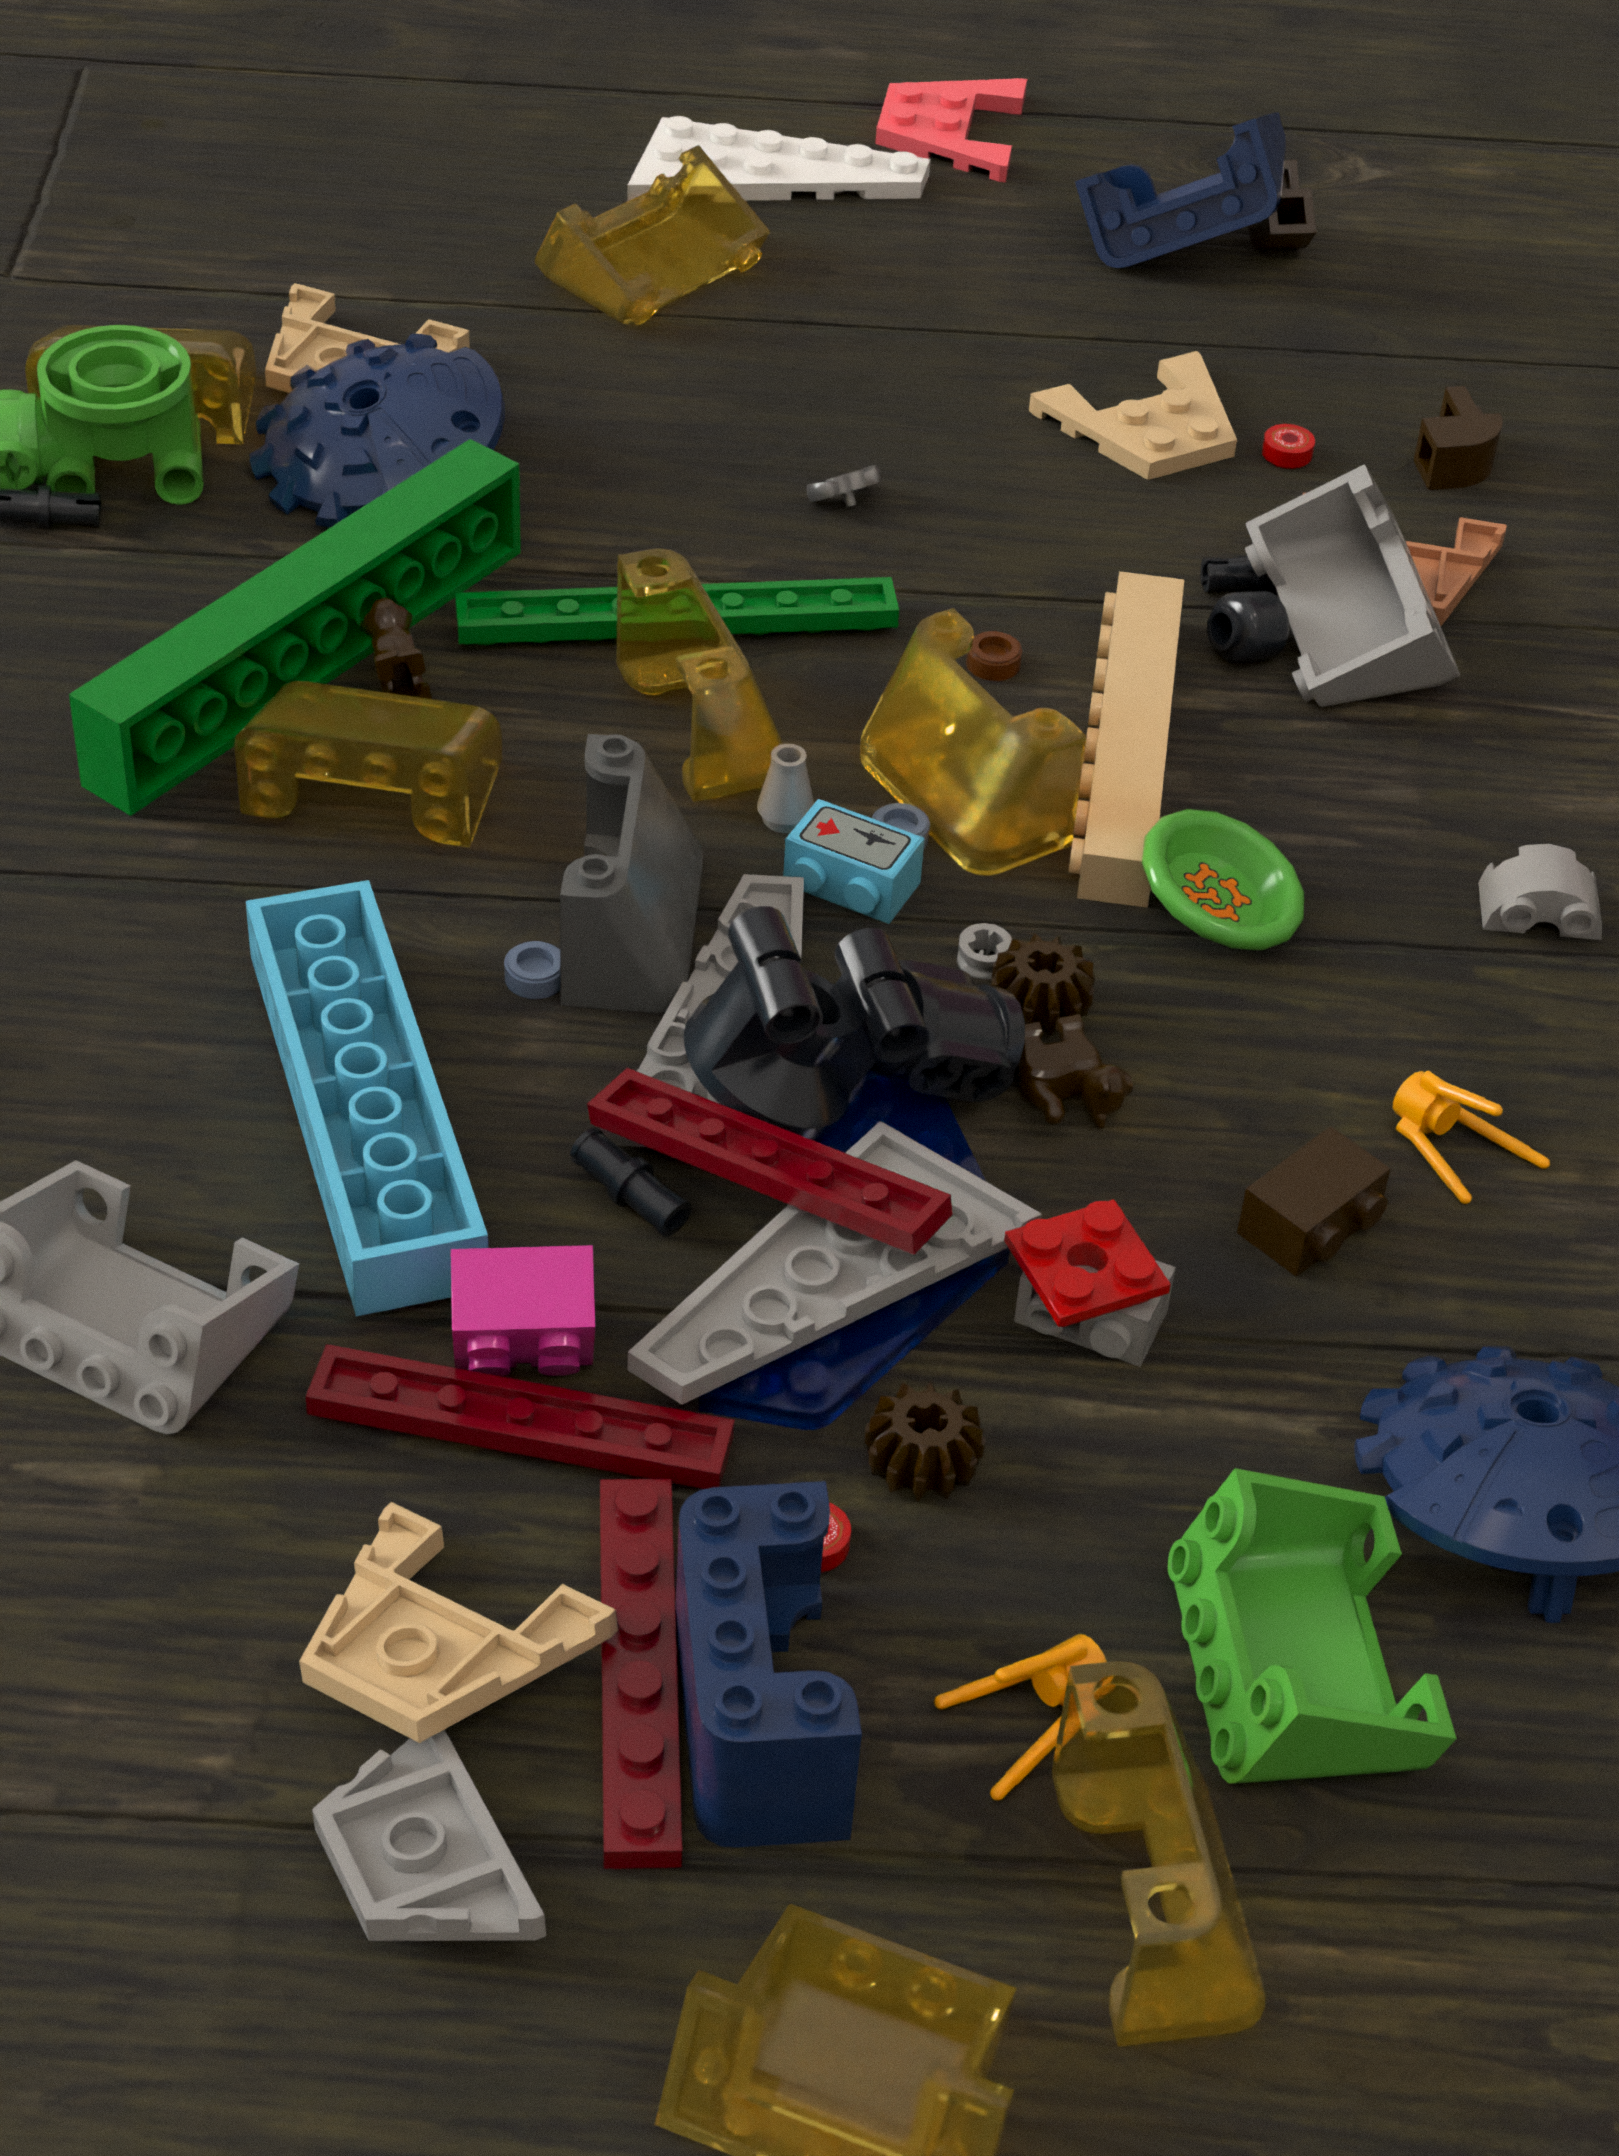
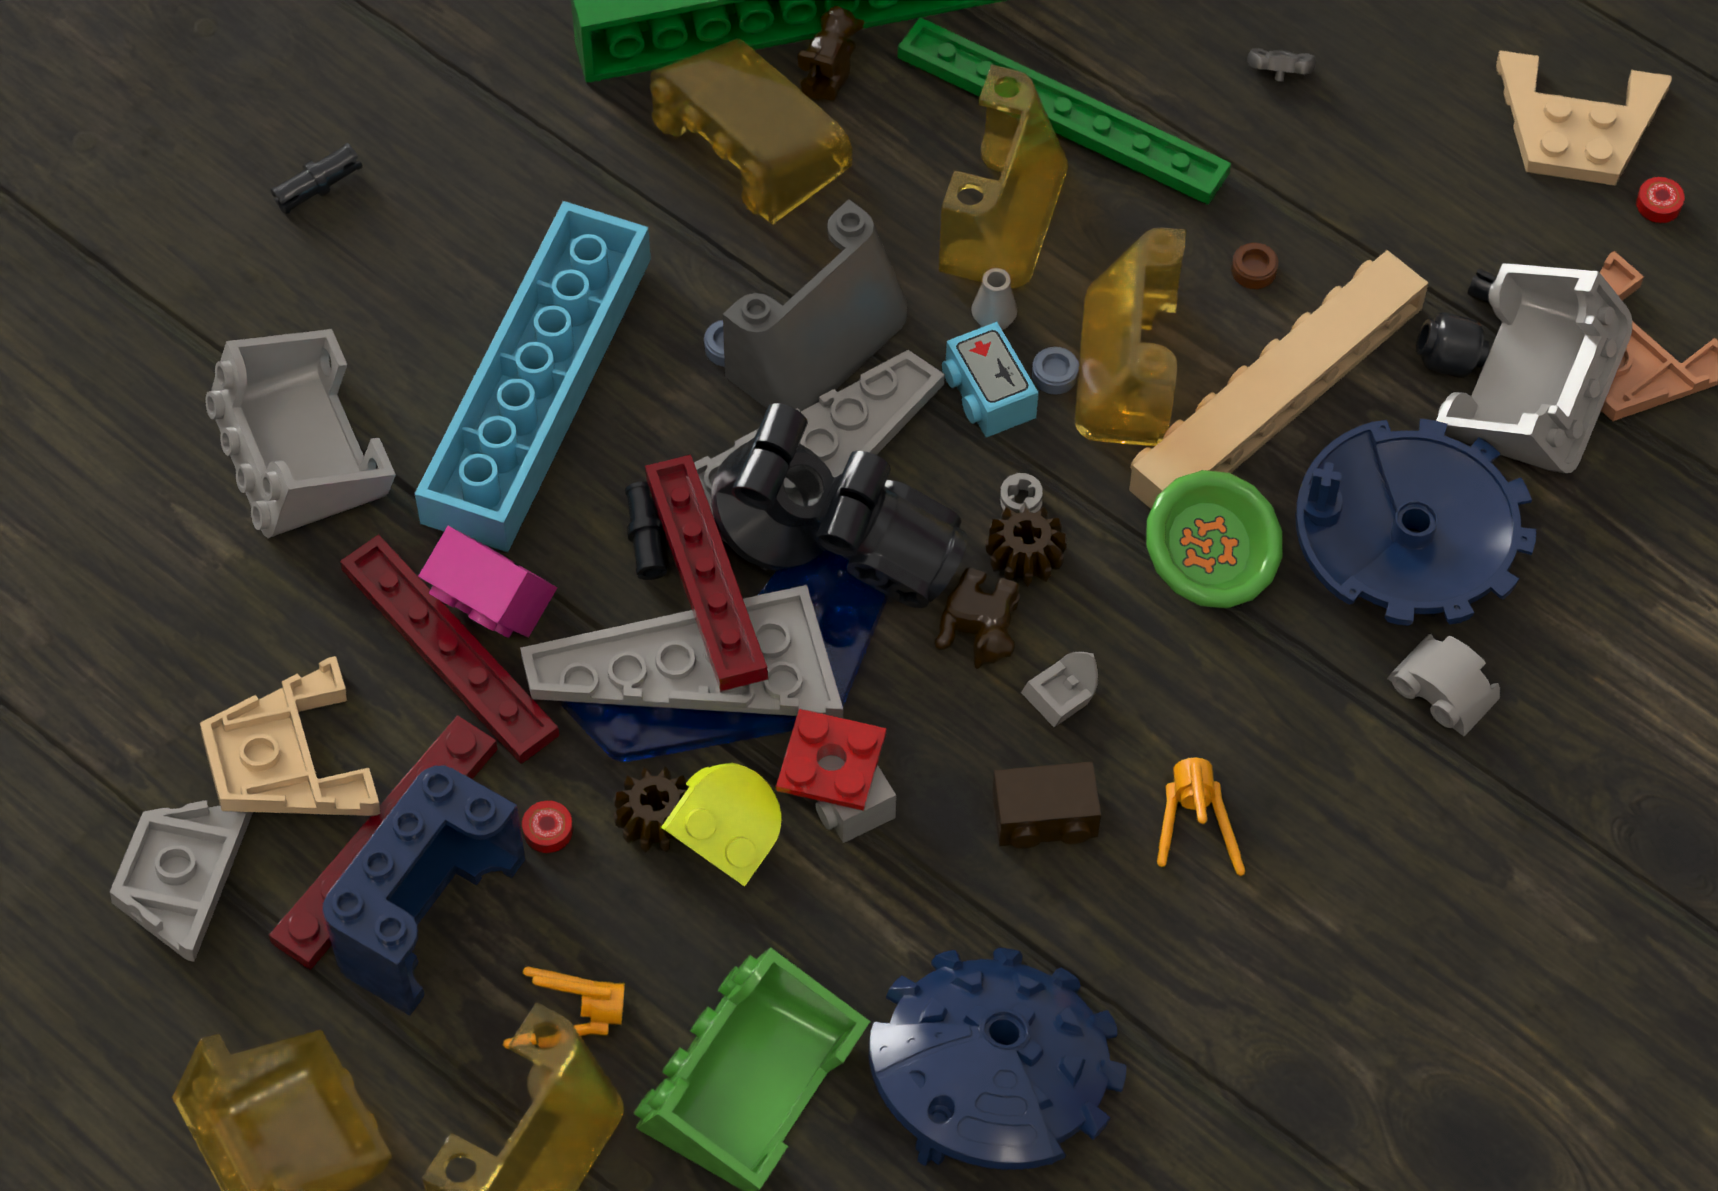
camera: 40 degrees right, 15 degrees up
none -> neon yellow slope [661,763,781,886]
none -> light grey plate [1021,652,1098,727]
none -> dark blue piece [1295,419,1536,626]

